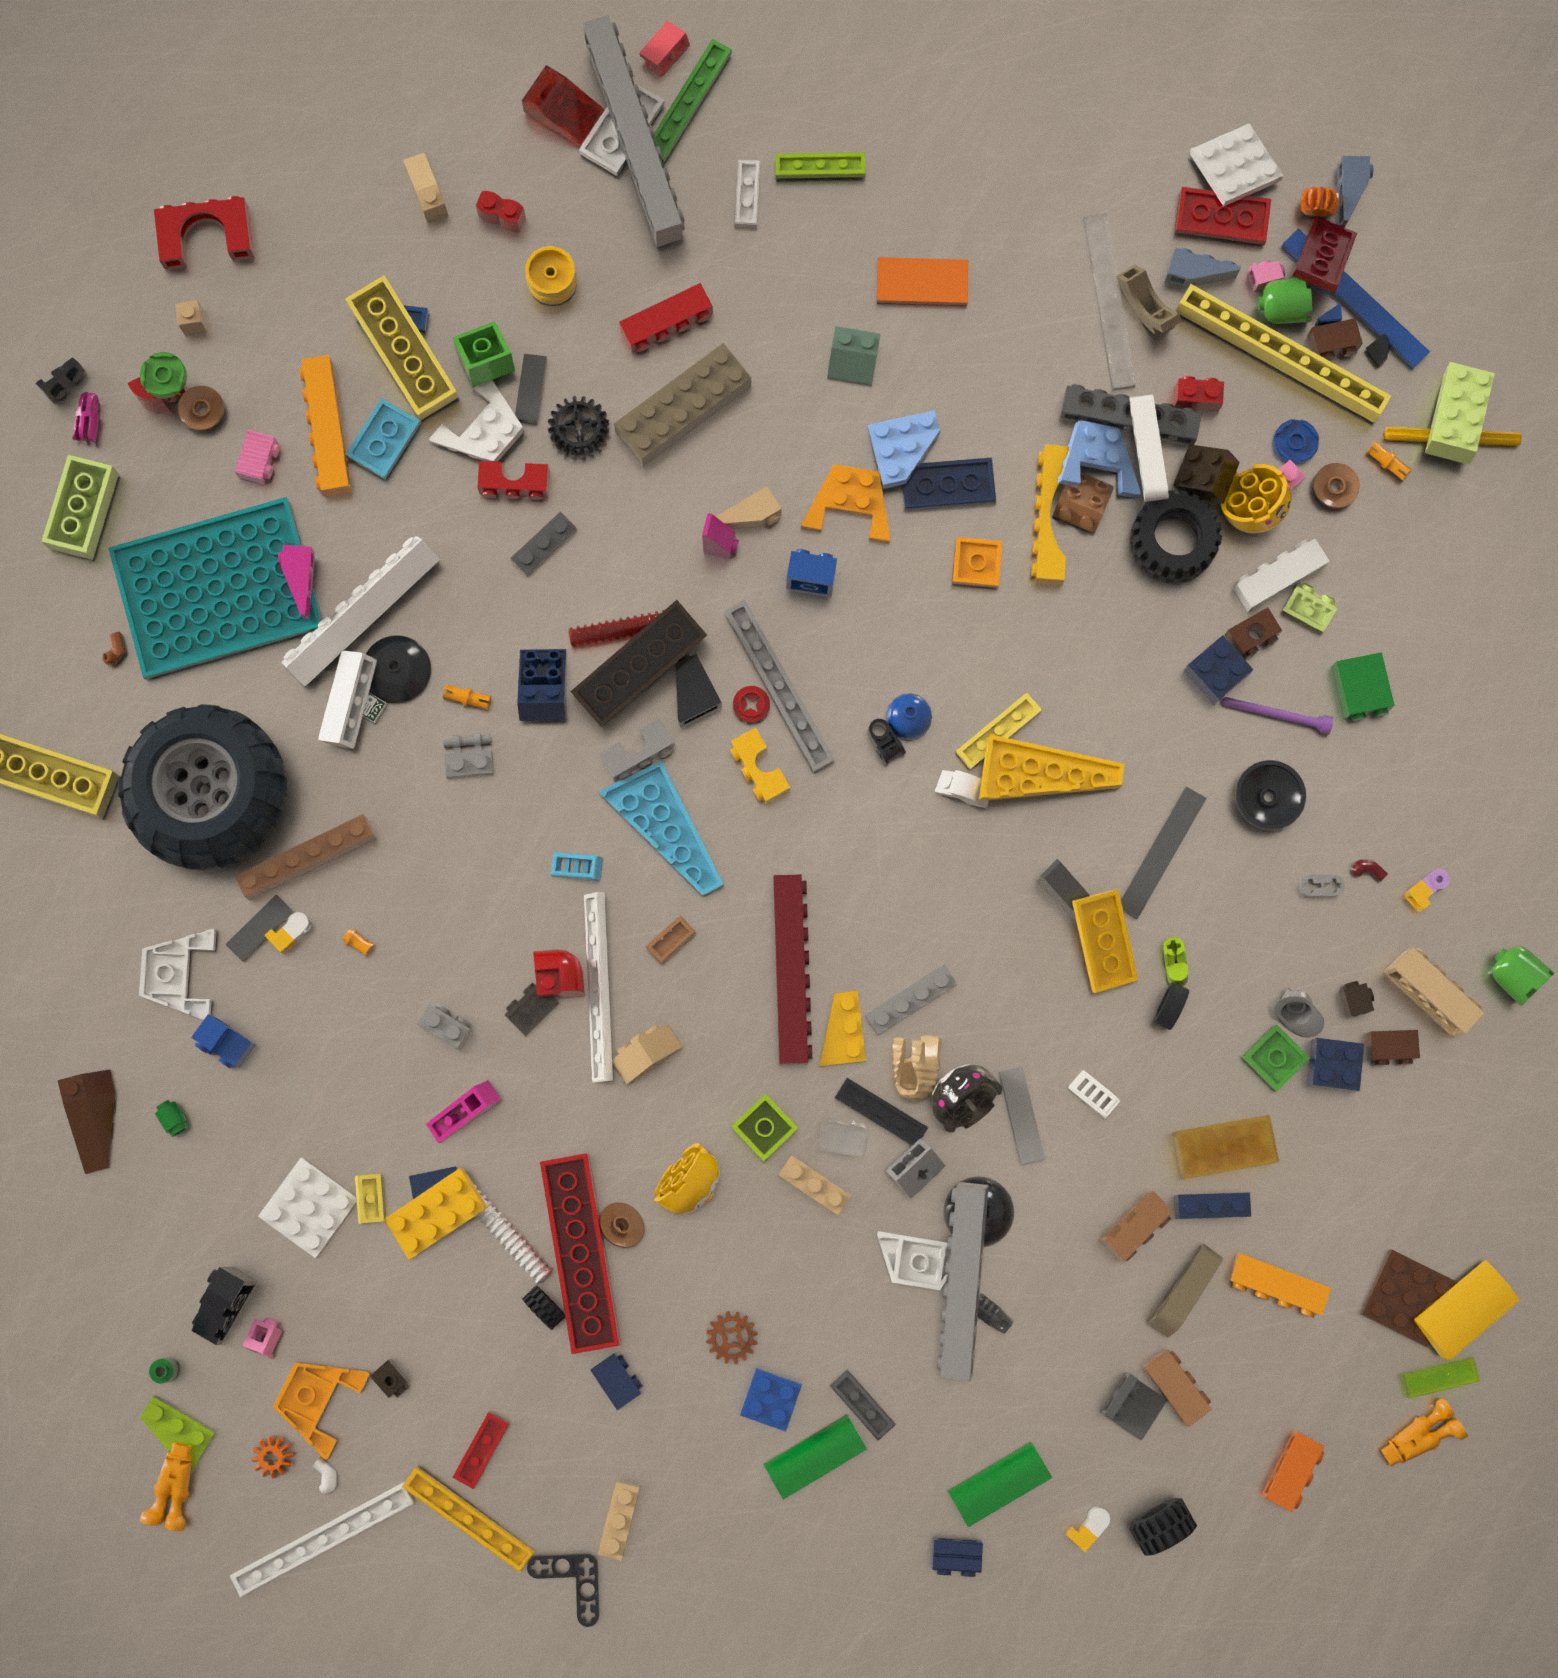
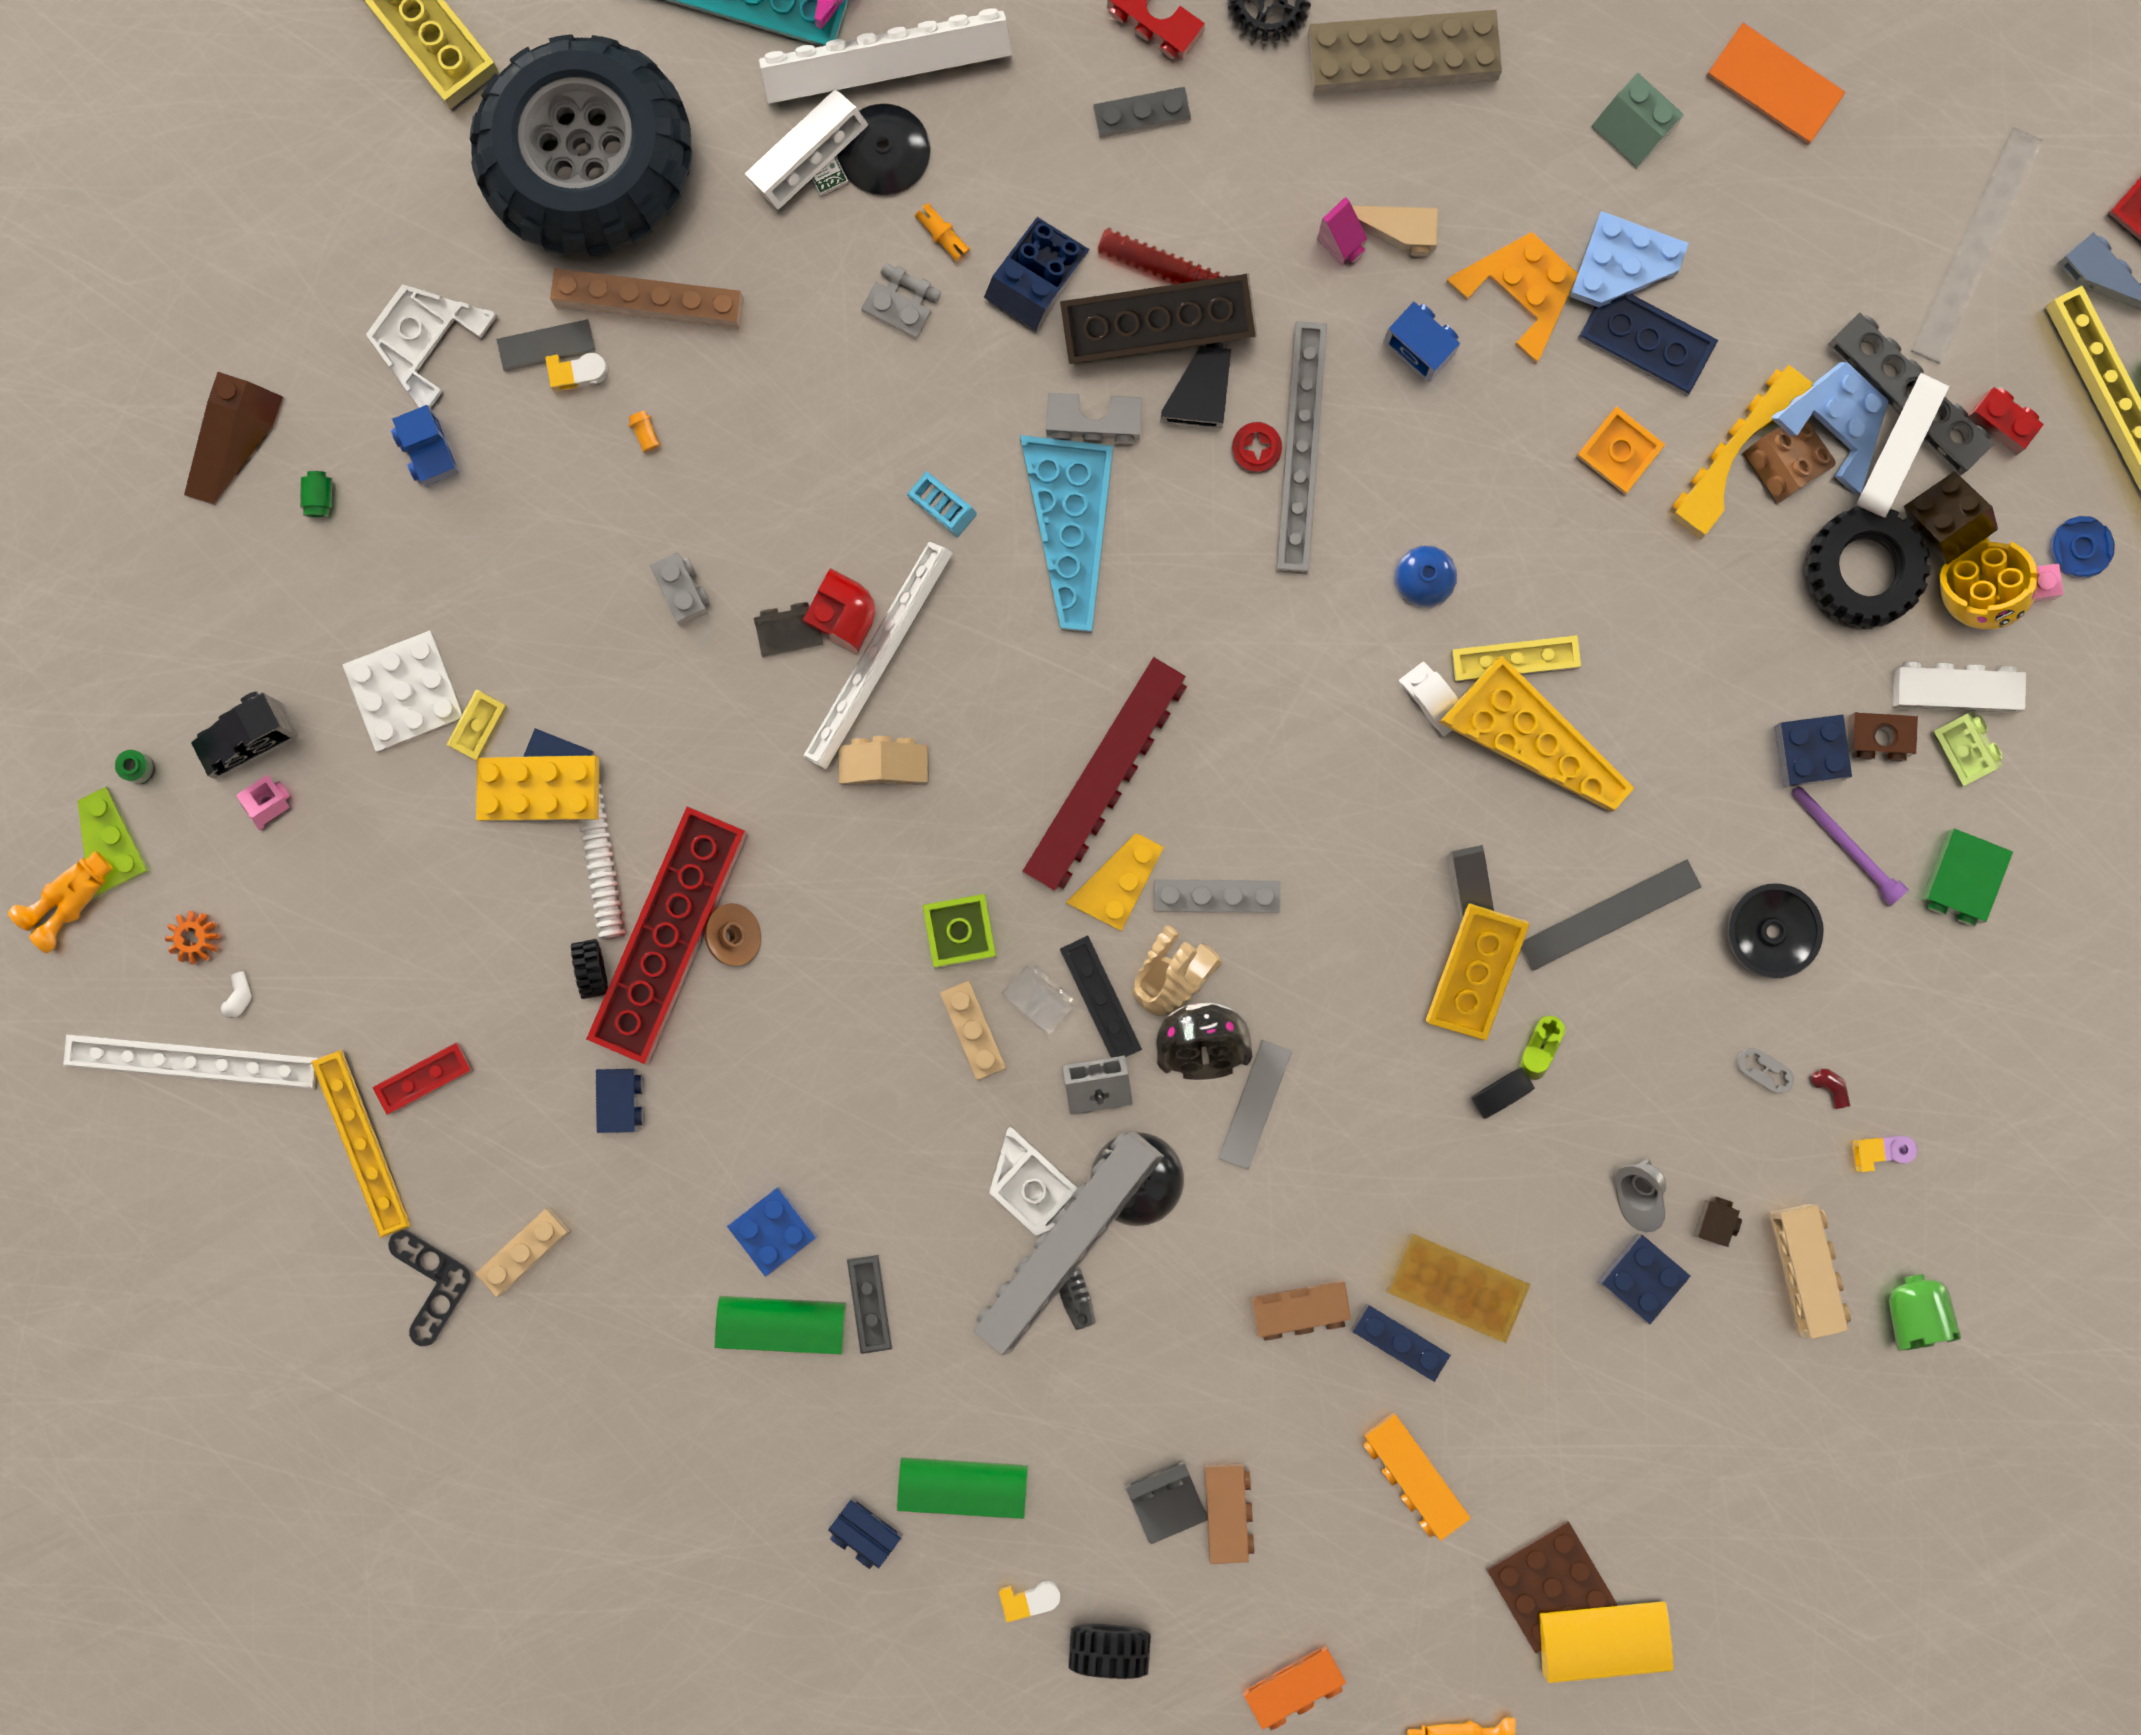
camera: 35 degrees right, 5 degrees up
light orange wing [273,1362,371,1460] -> none
dark brown brick [370,1359,410,1398] -> none
dark pink slope [426,1080,501,1143] -> none
medium nougat plate [645,915,696,965] -> none
yellow cylinder [654,1143,720,1215] -> none
dark orange gear [706,1311,758,1364] -> none
yellow arch [730,727,790,805] -> none
black piece [867,719,906,765] -> none
white slope [1068,1070,1121,1119] -> none
dark tan arch [1116,265,1182,334] -> none
dark tan beam [1148,1244,1223,1338] -> none
bright green plate [1242,1024,1310,1092] -> none
medium nougat dish [1313,463,1360,508] -> none
reddish brown brick [1366,1030,1420,1066] -> none
clear neon green plate [1402,1357,1480,1399] -> none

